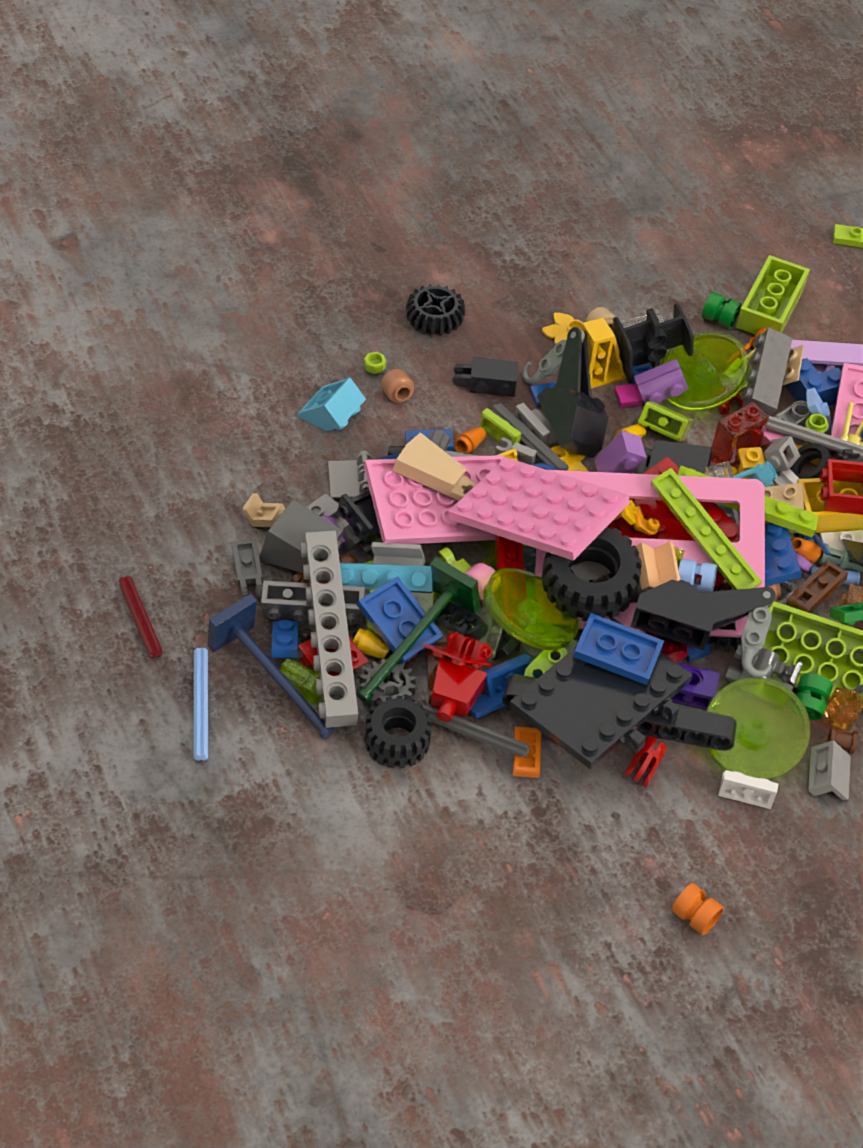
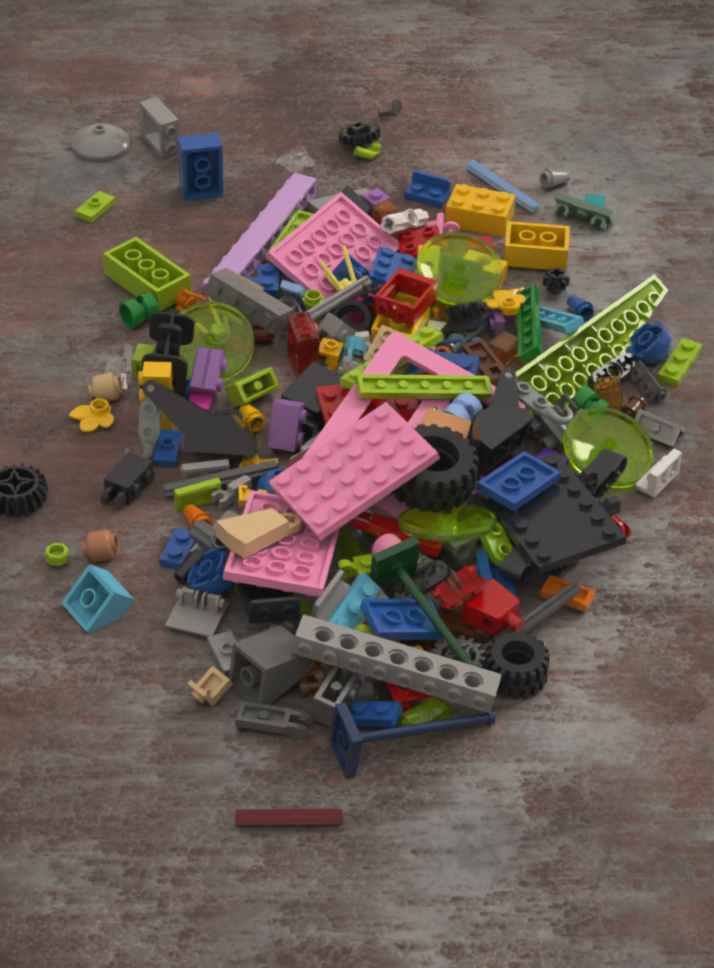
camera: 65 degrees left, 10 degrees down
light blue axle [193,648,208,761] -> none

